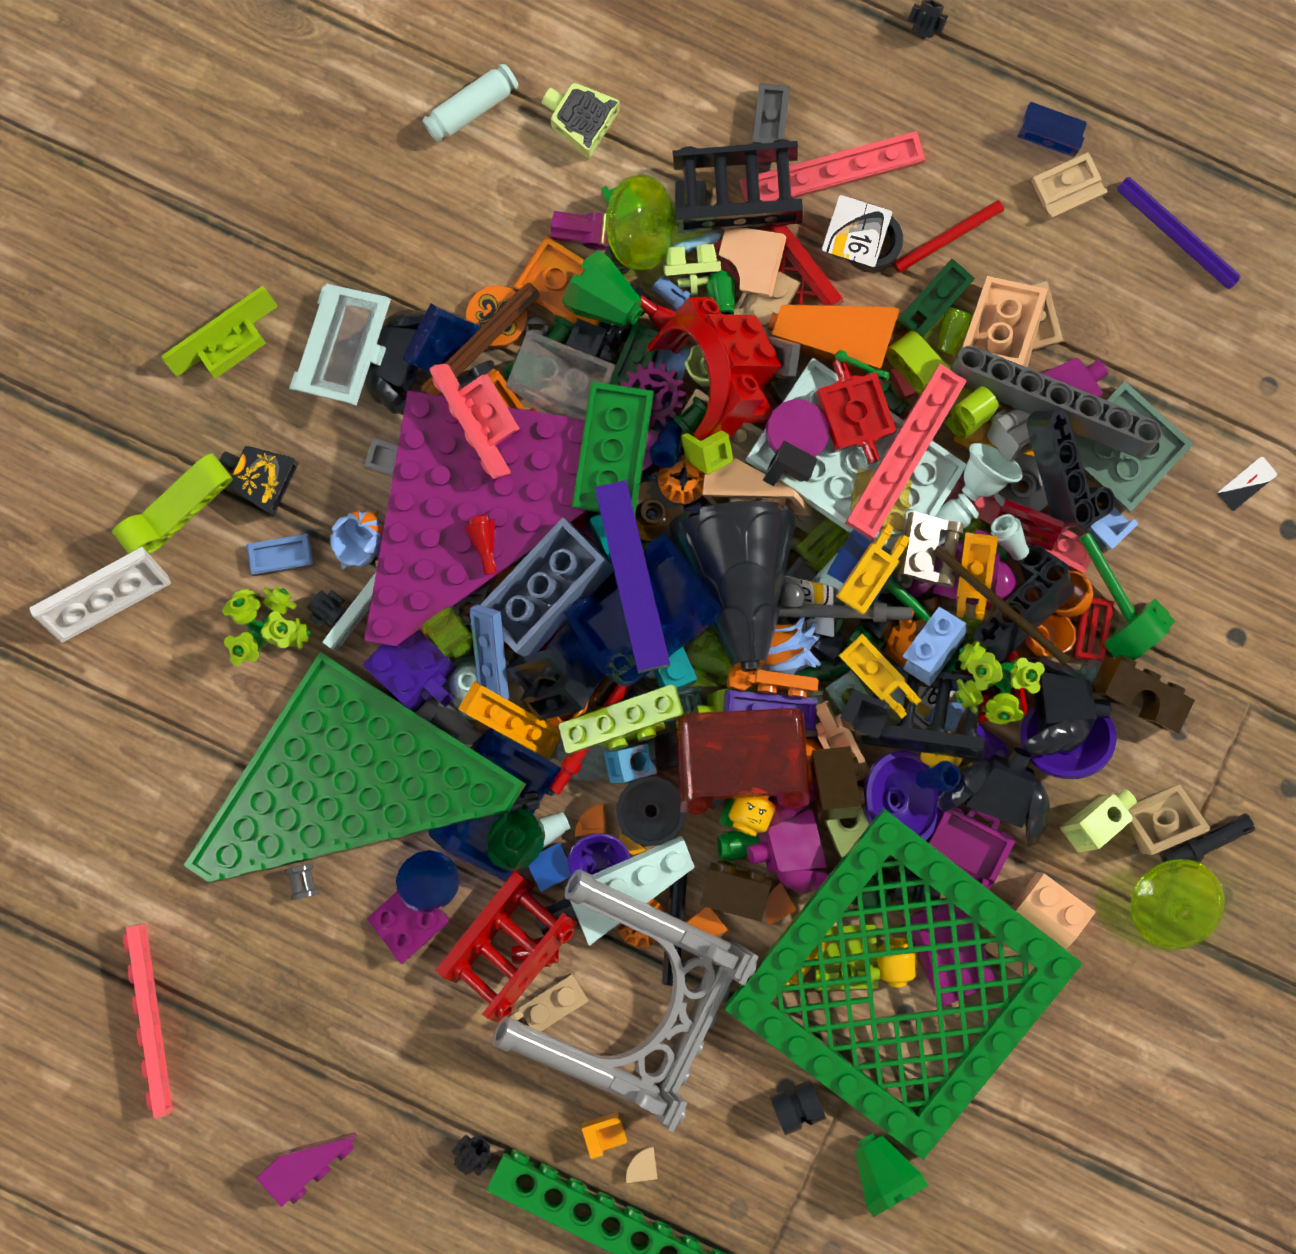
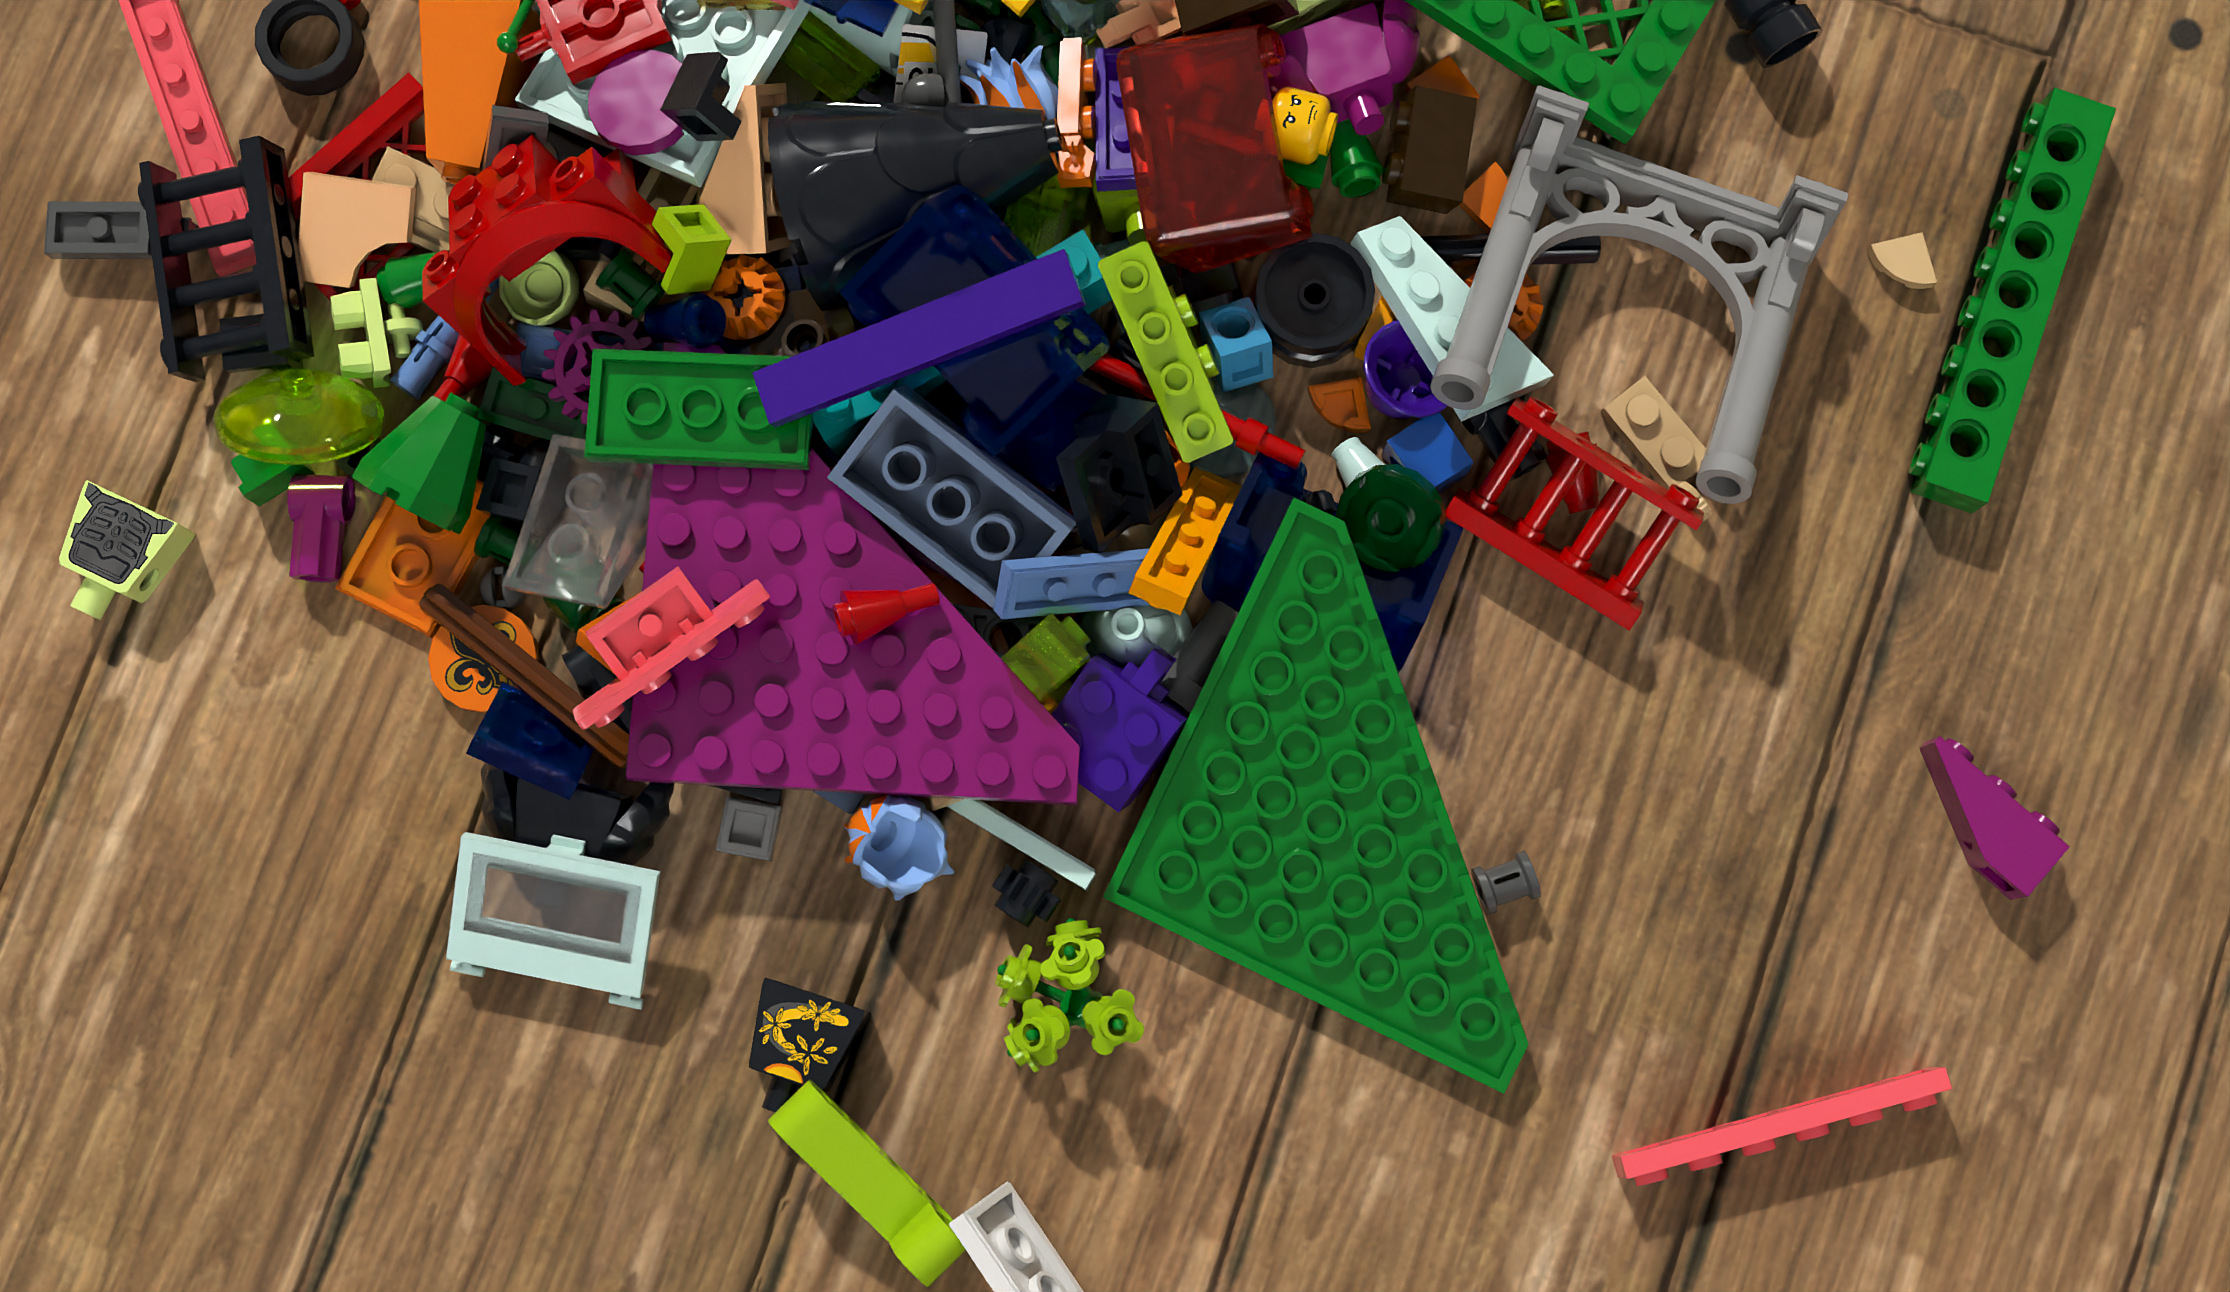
camera: 90 degrees left, 5 degrees down
lime bracket [161,286,277,379] -> none
medium blue tile [246,534,314,576] -> none
magenta hinge [367,877,450,964] -> none
clear blue tile [396,850,460,912] -> none
light aqua axle [422,64,519,142] -> none
black gear [451,1134,493,1176] -> none
light orange panel [581,1112,627,1159] -> none
light blue piece [666,231,722,255] -> none
sticker [822,195,892,267] -> none

